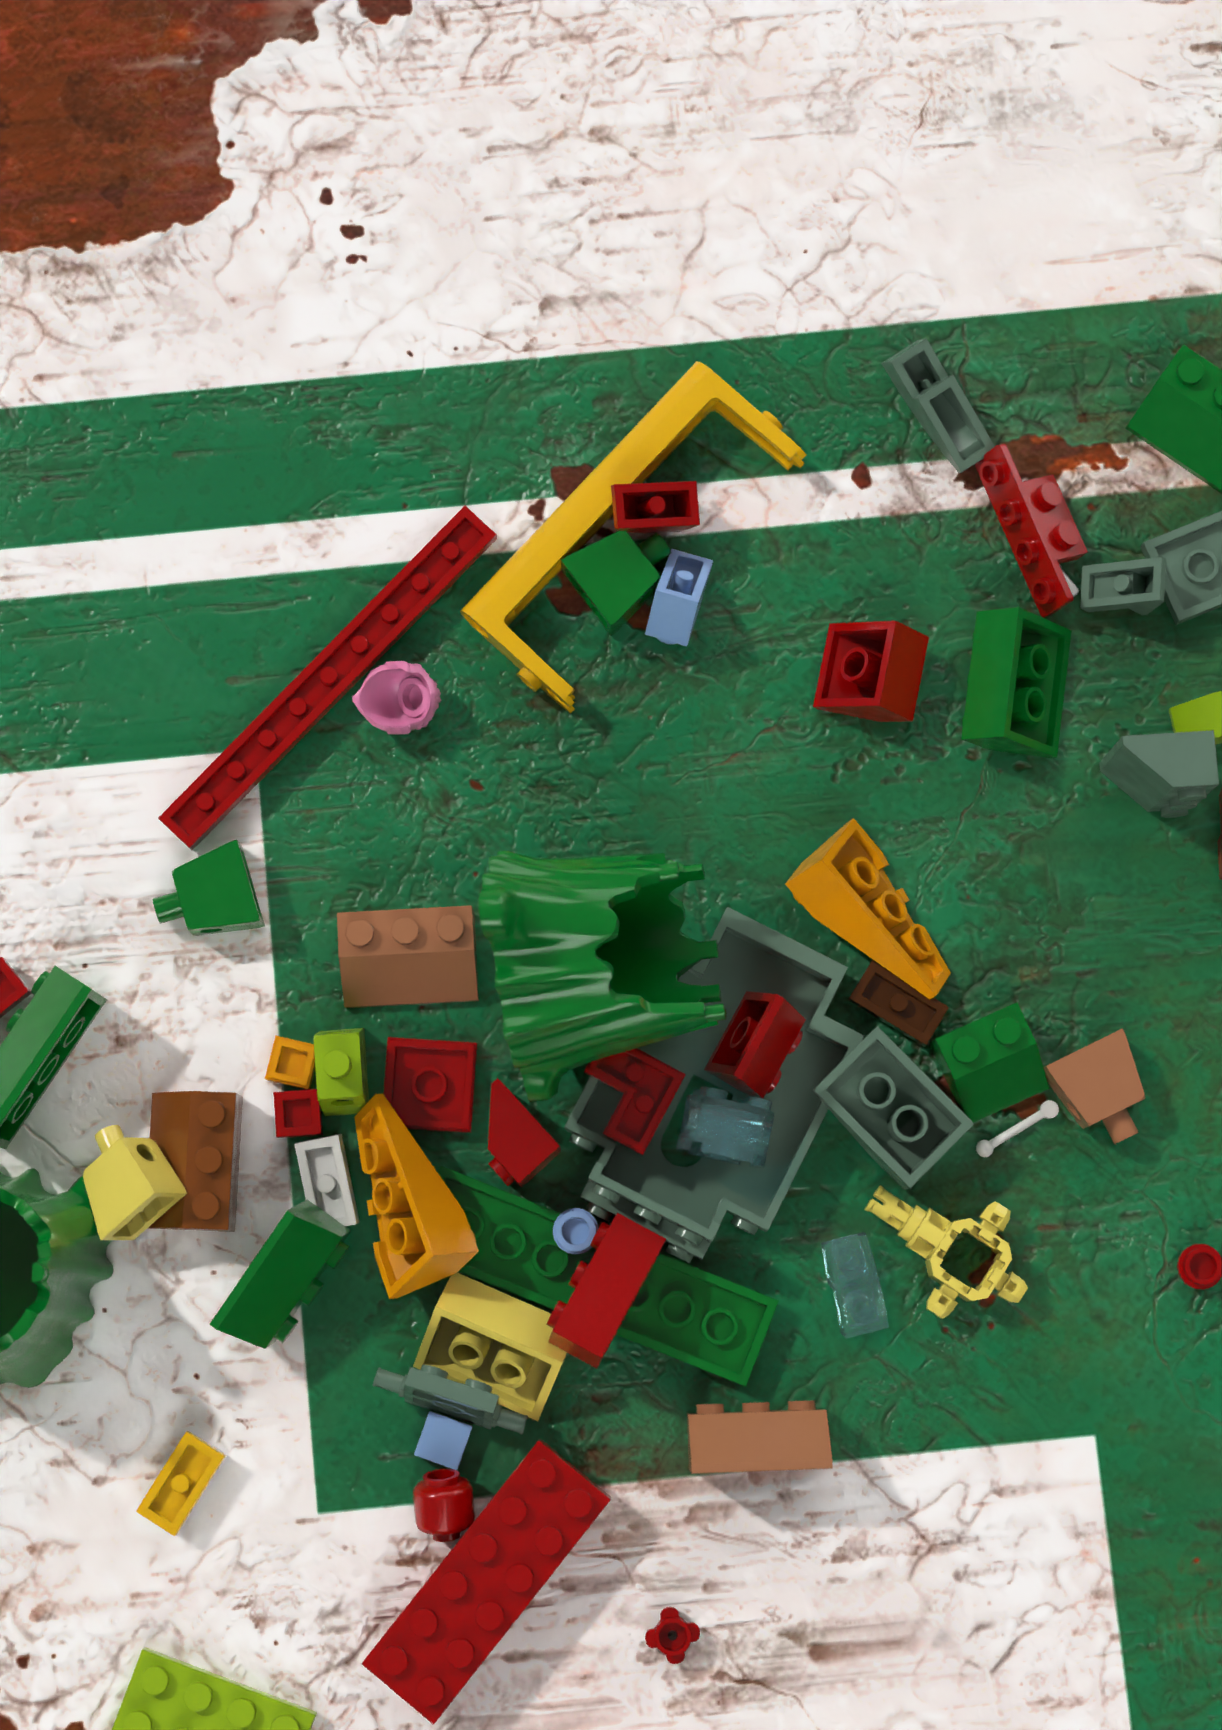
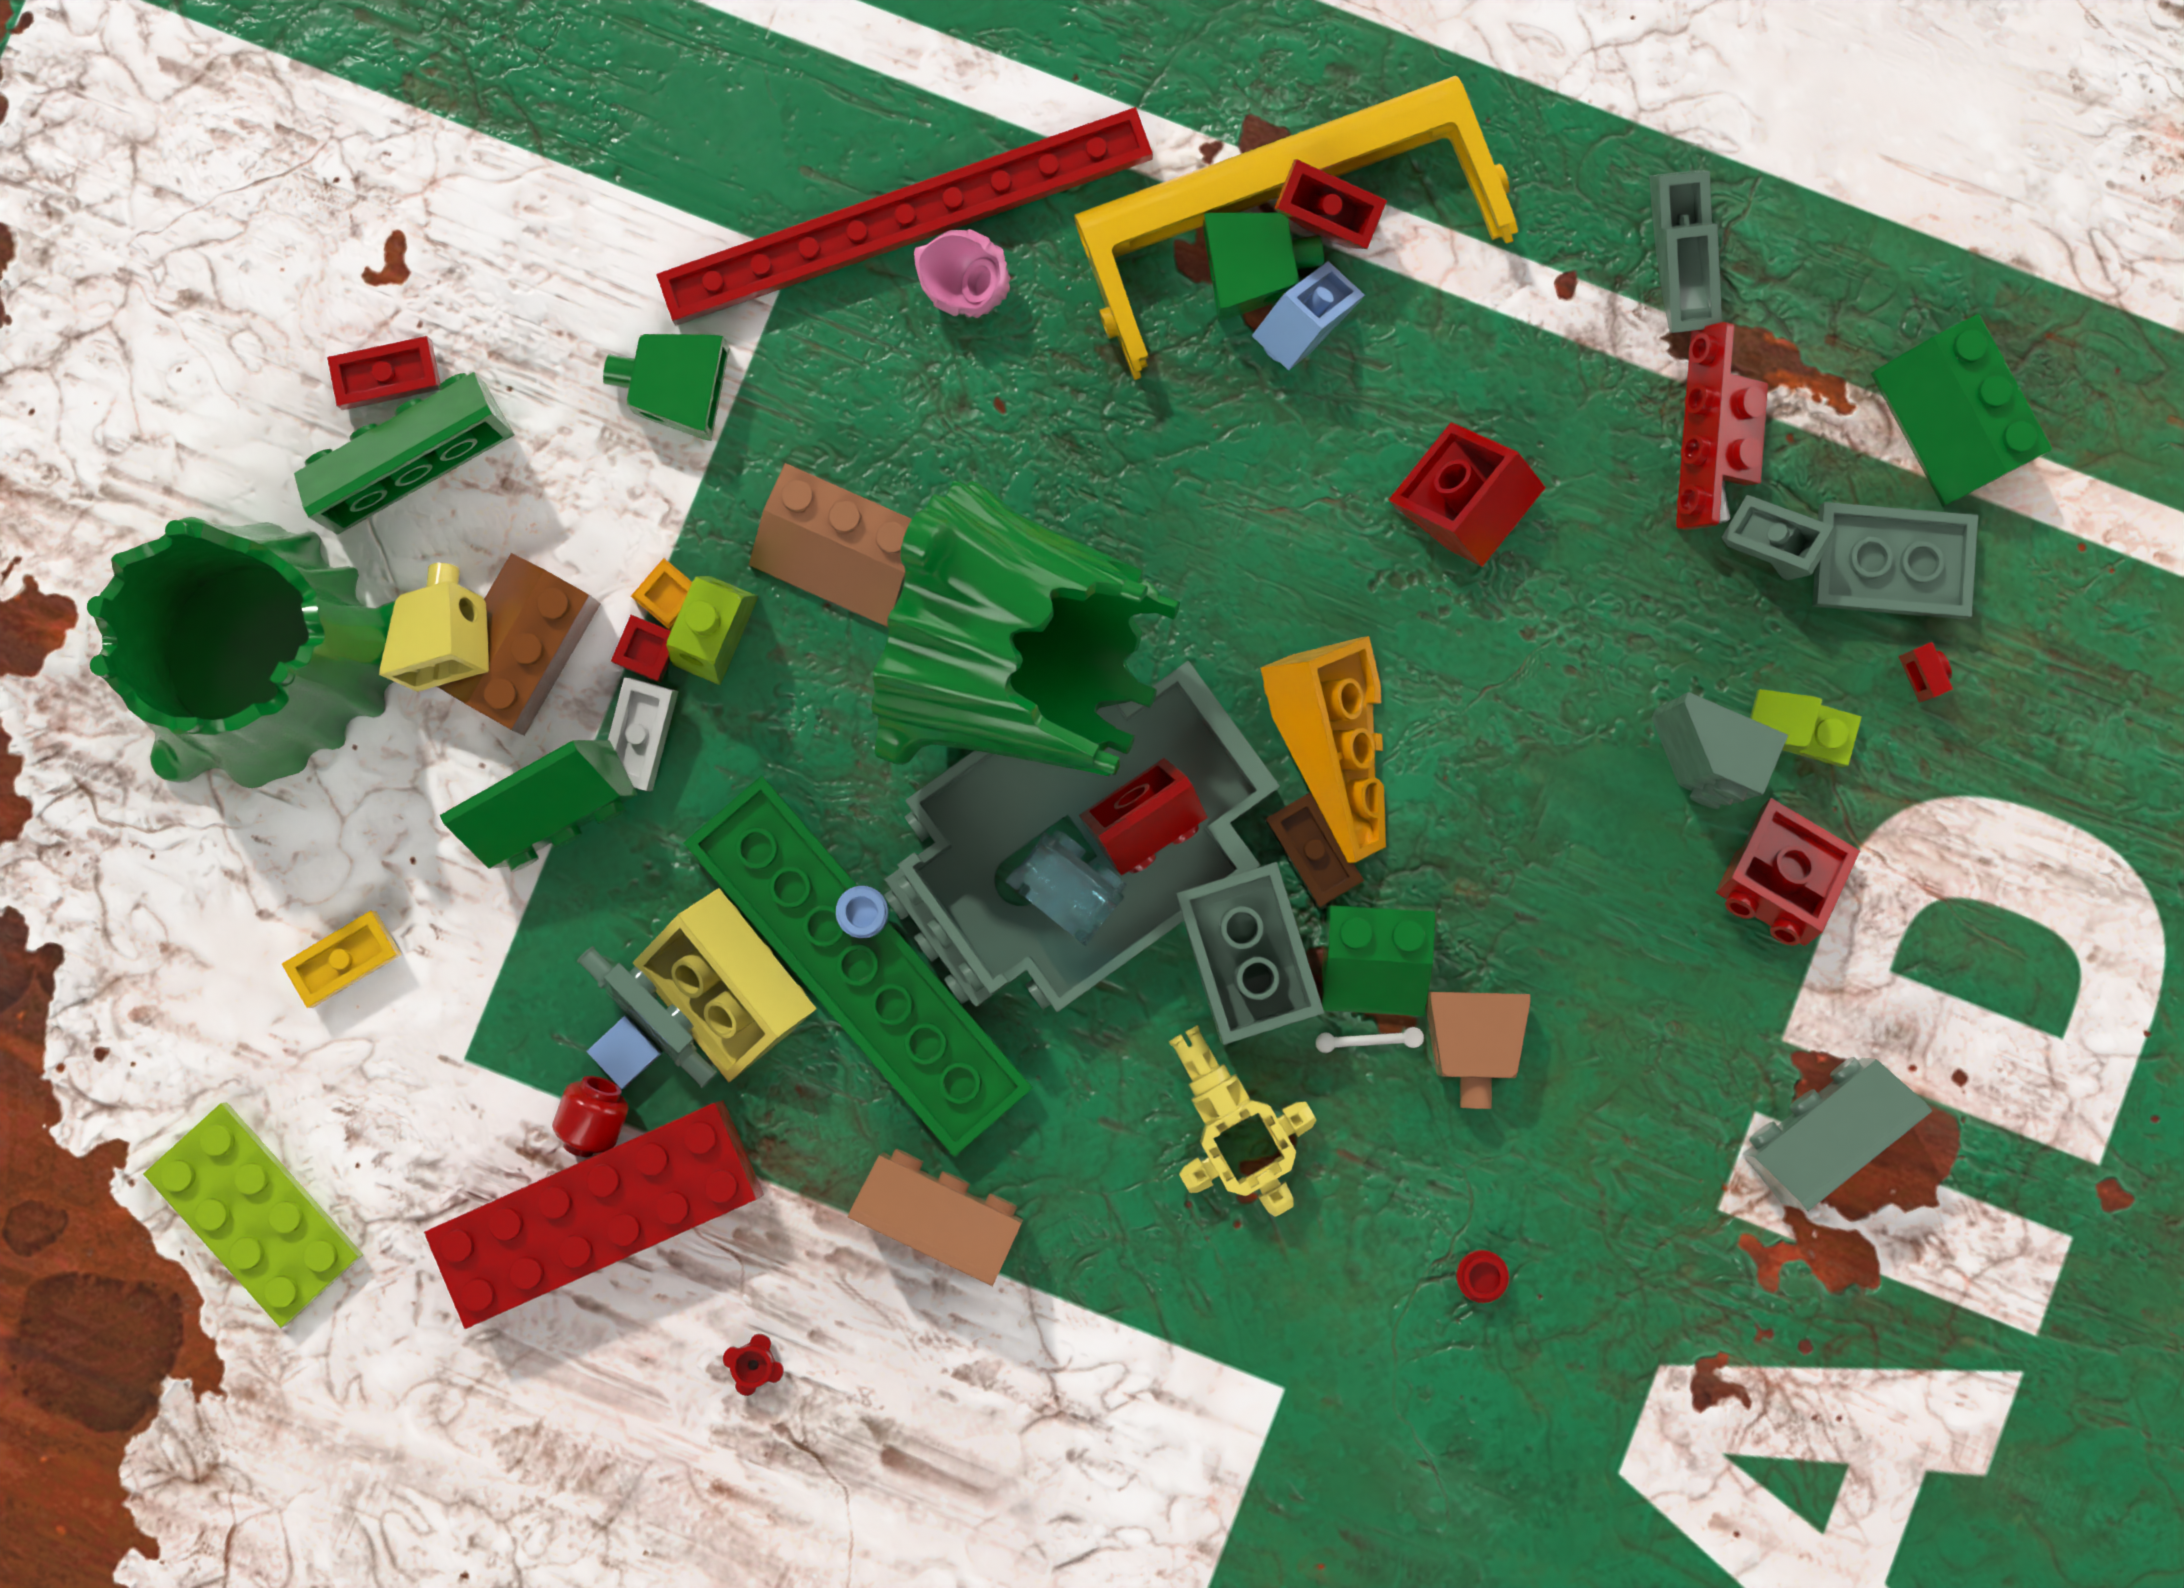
camera: 30 degrees right, 5 degrees up
light orange wedge [354,1094,479,1299] -> none
red tile [383,1037,478,1133] -> none
red slope [488,1078,561,1188] -> none
red brick [546,1212,666,1369] -> none
red tile [584,1048,686,1156] -> none
clear light blue slope [821,1232,889,1339] -> none
green slope [961,607,1072,758] -> none

